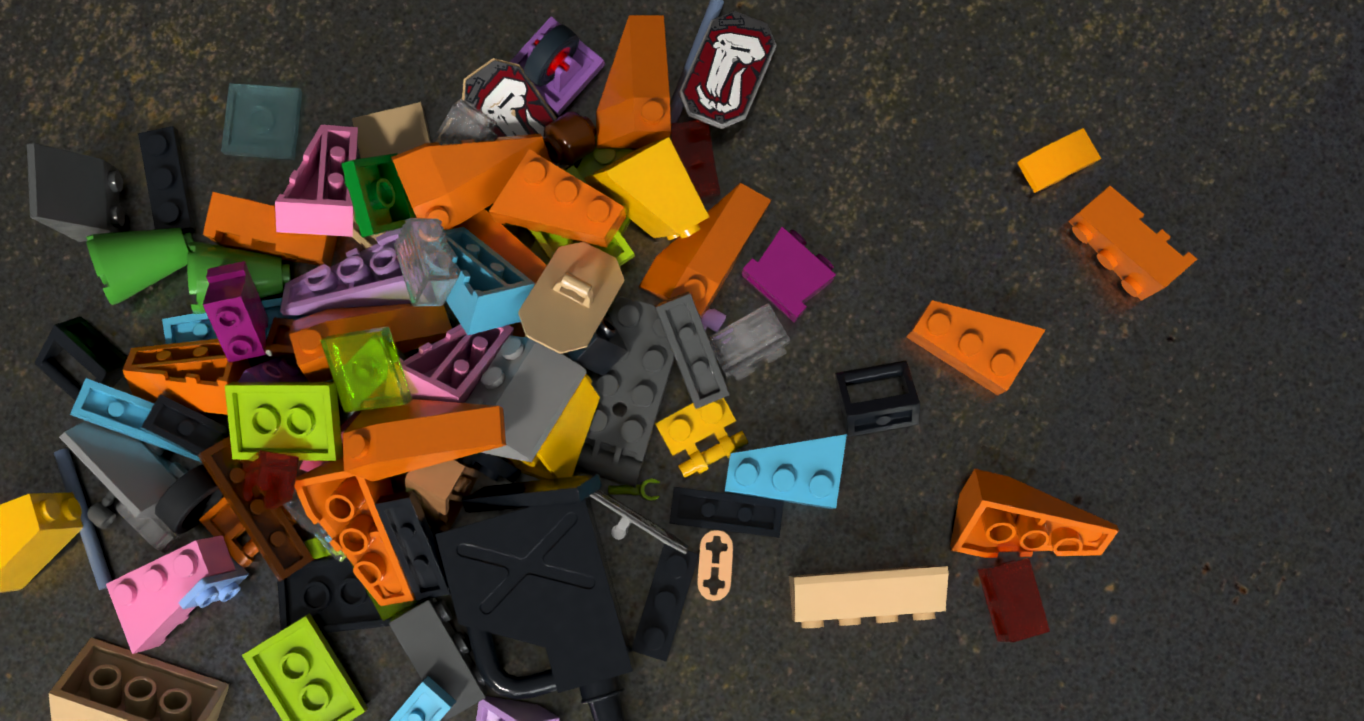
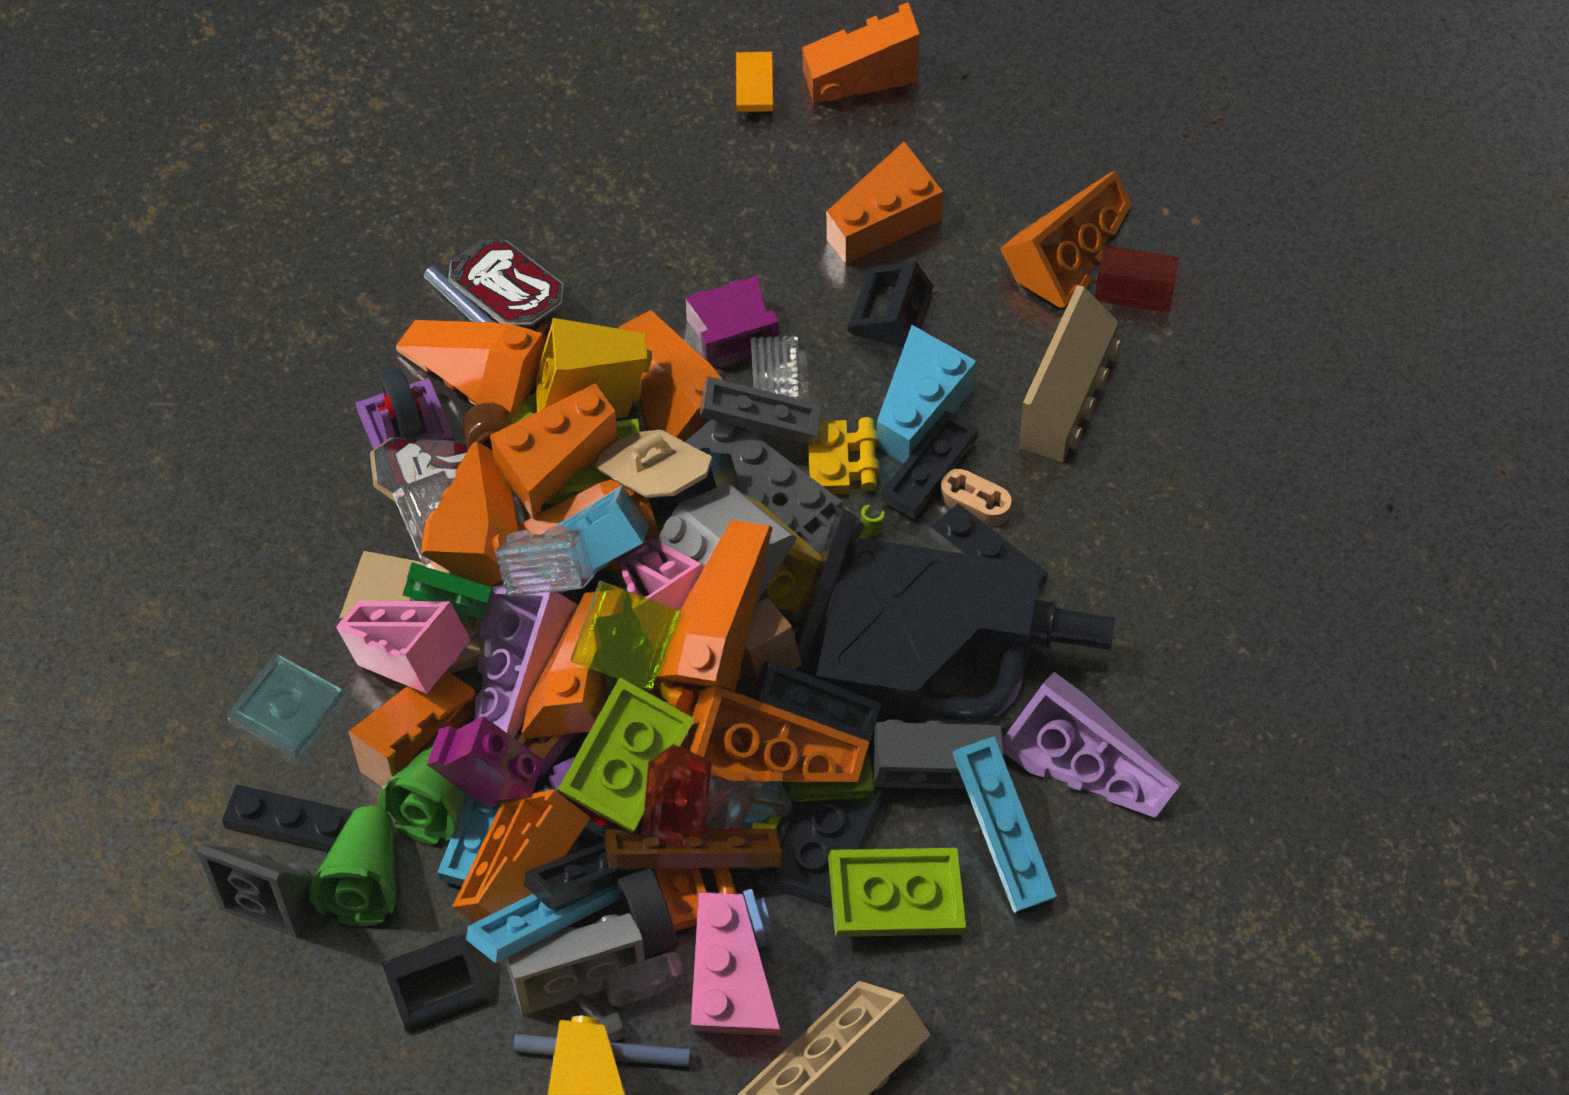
camera: 65 degrees left, 25 degrees down
light grey shield [590,489,689,554] -> none

